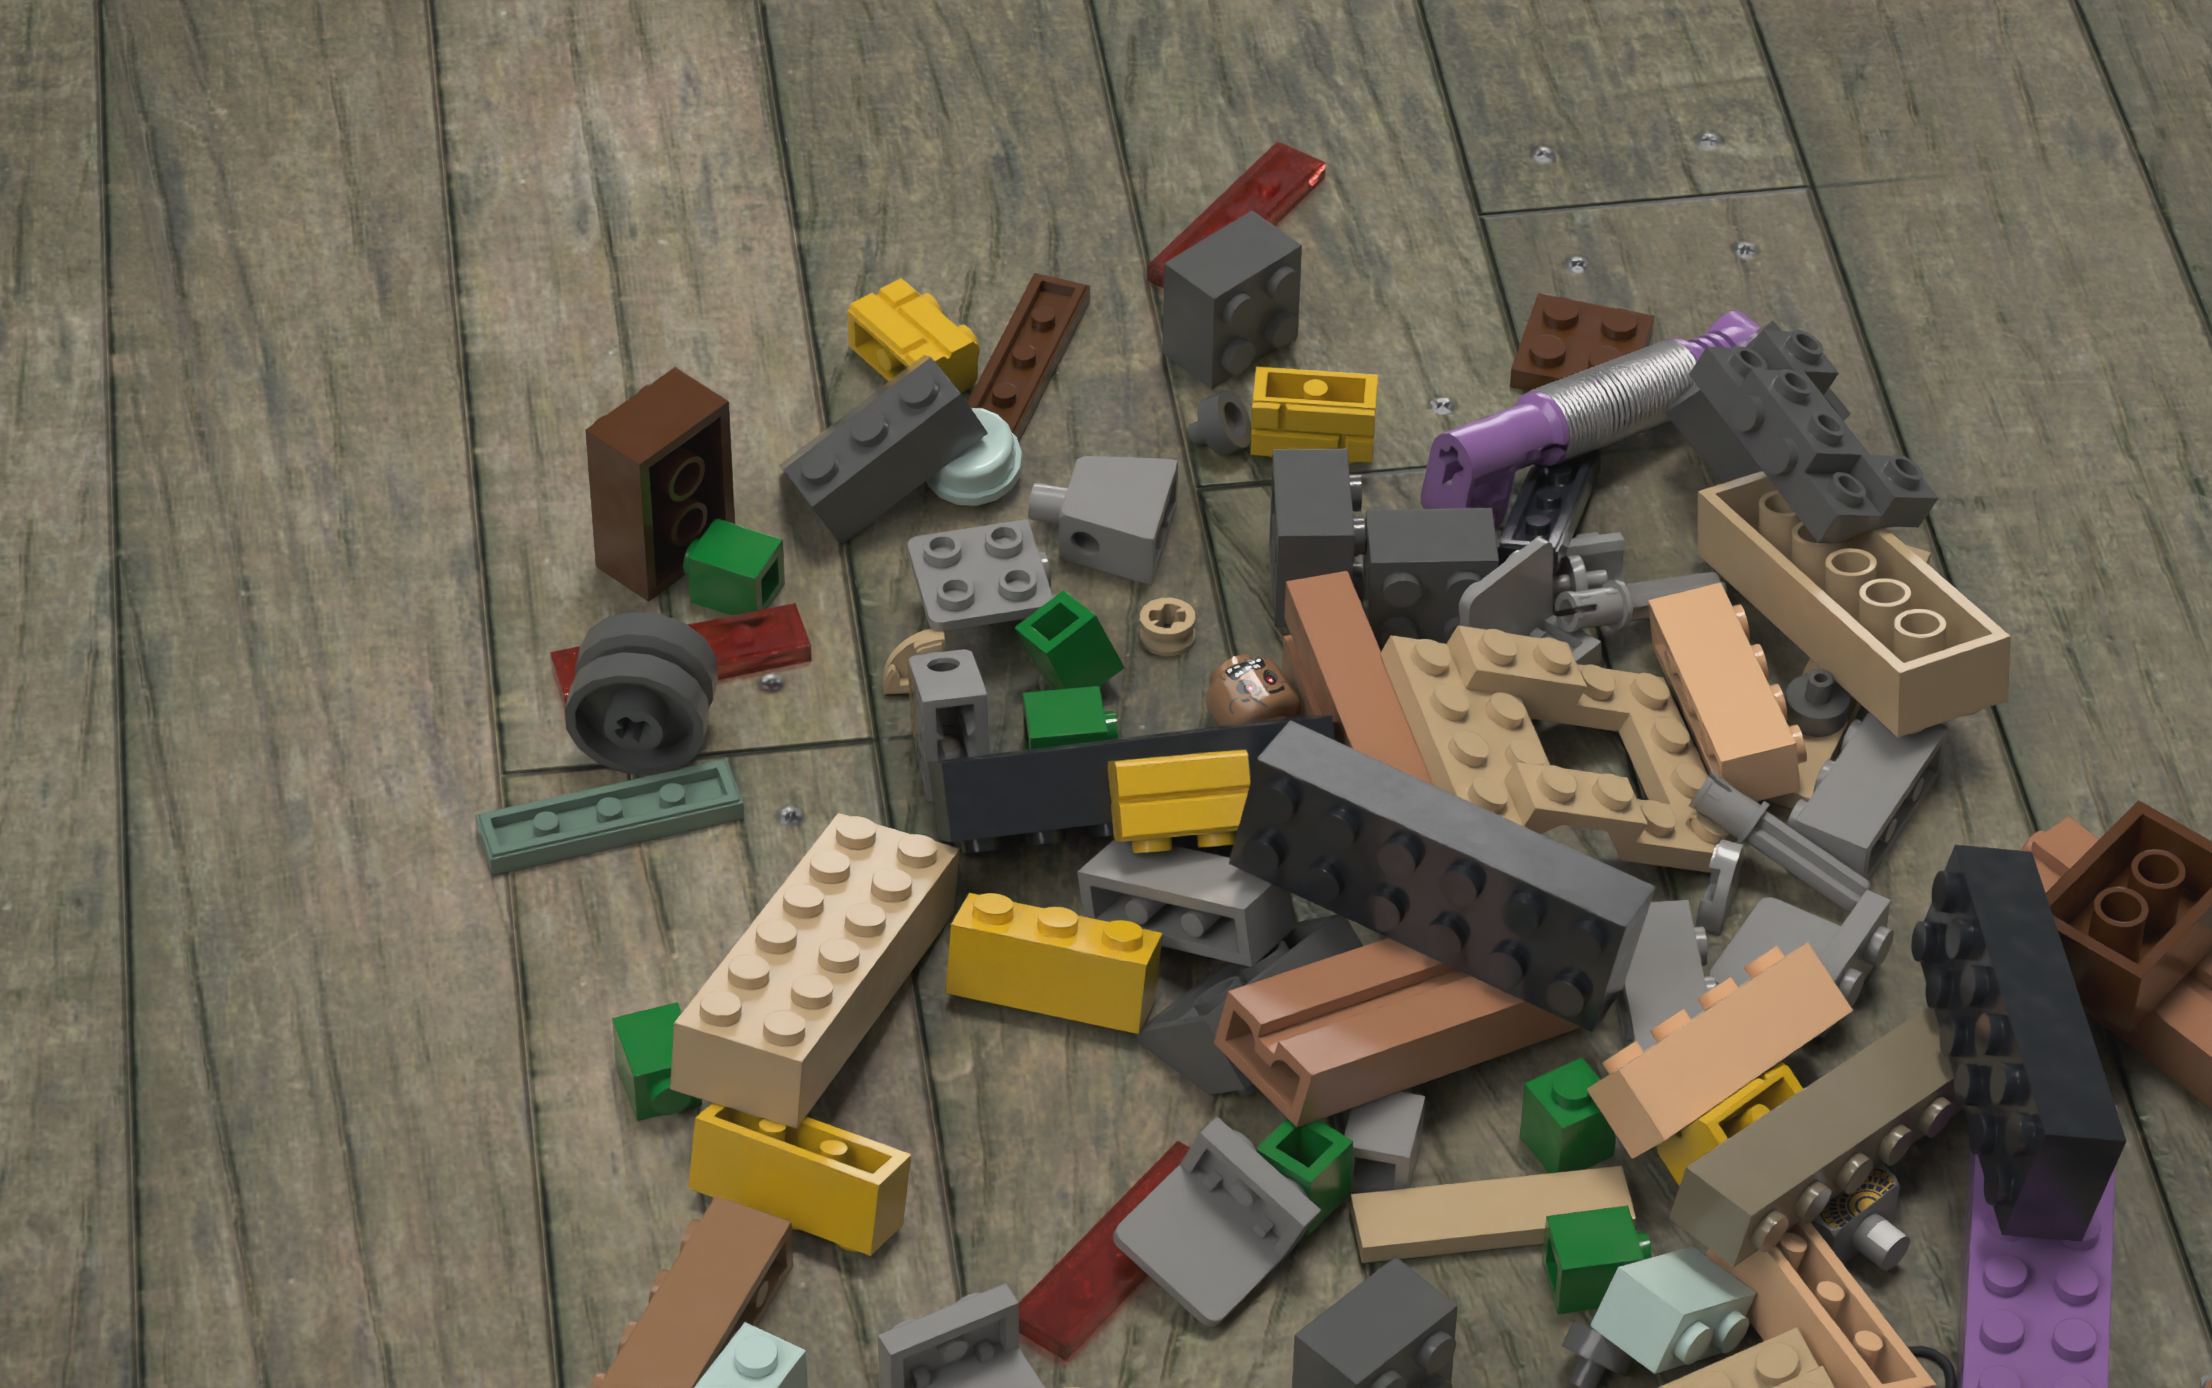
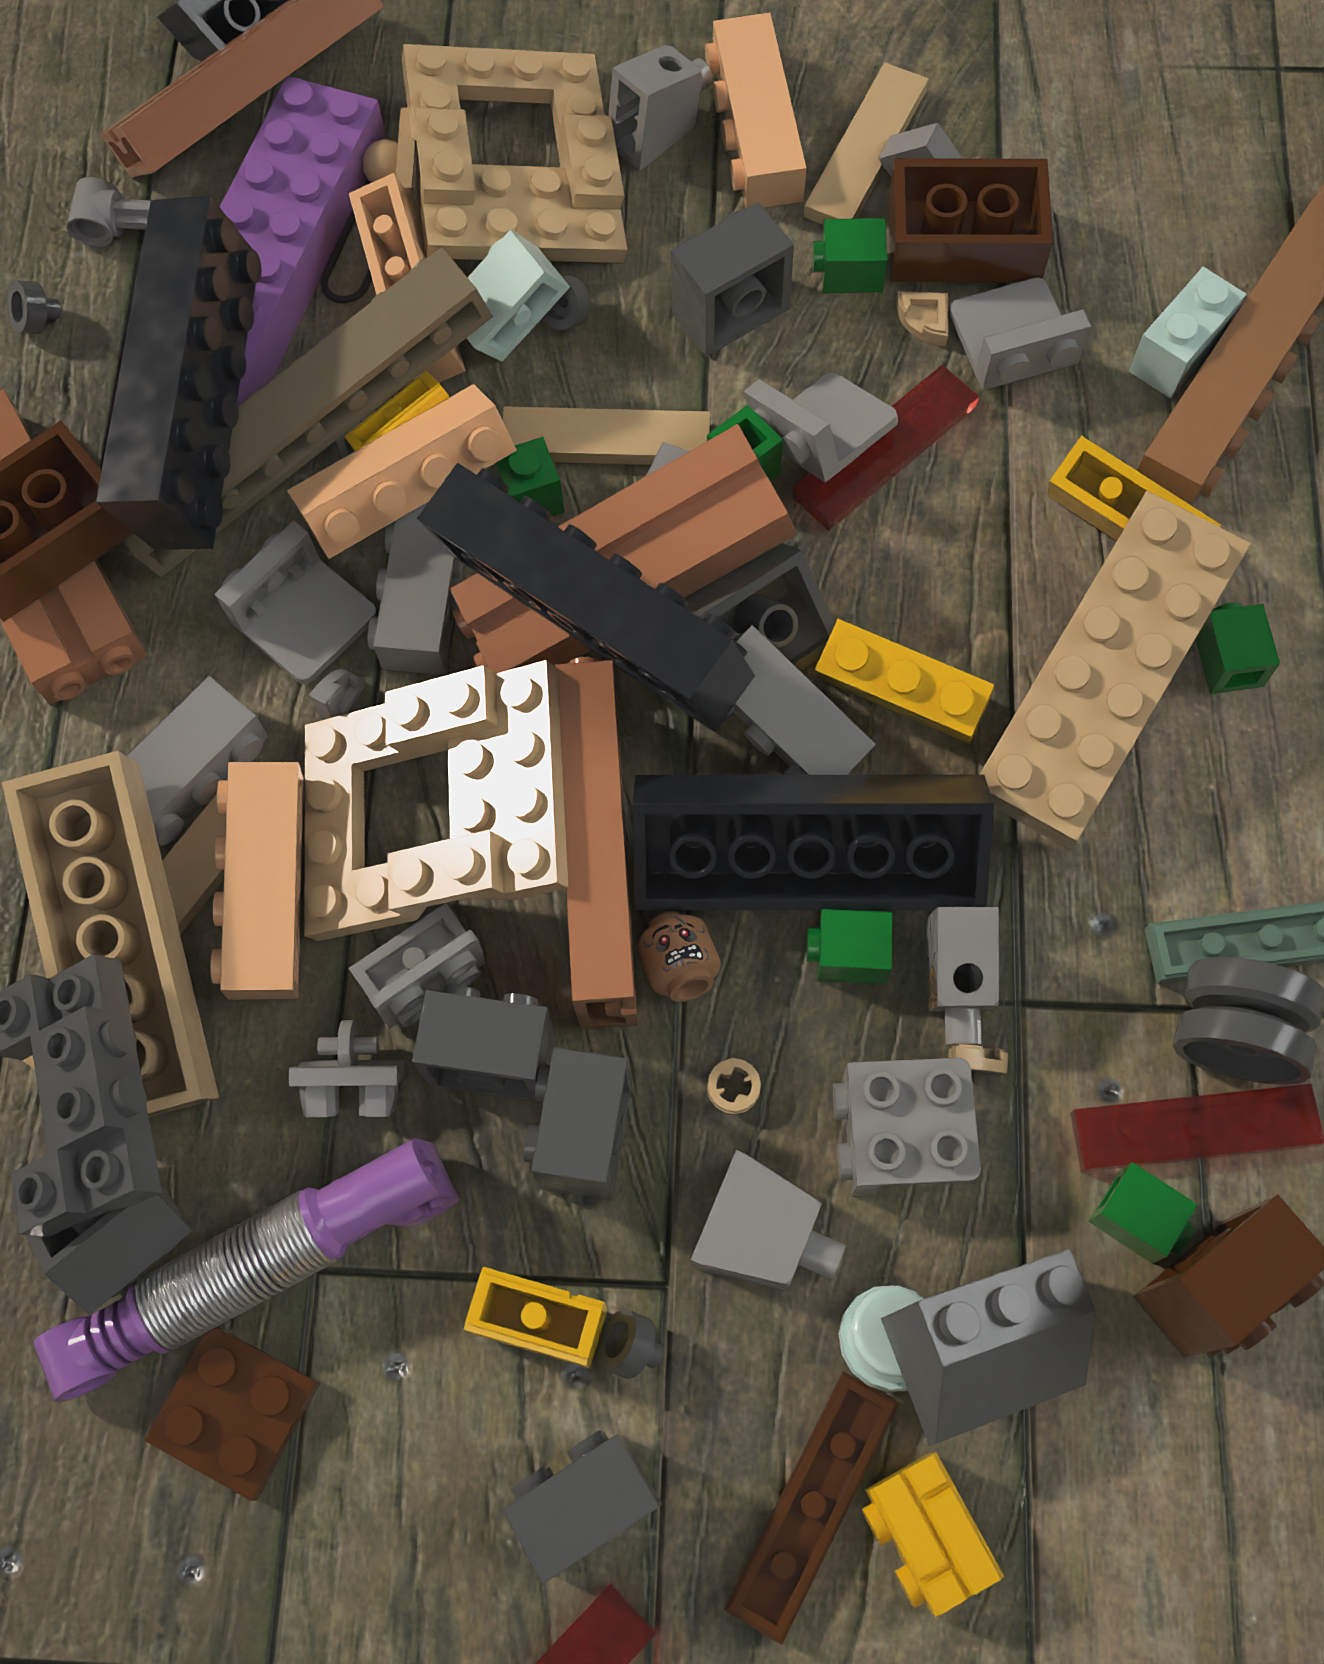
camera: 165 degrees left, 25 degrees up
green brick [1015,590,1125,690] -> none
yellow brick [1107,750,1251,853] -> none
black tile [1497,450,1601,572] -> none
green brick [1542,1205,1652,1314] -> none
light grey axle [1555,571,1727,632] -> none
light grey axle [1689,771,1870,911] -> none
dark grey tile [1785,669,1850,737] -> none

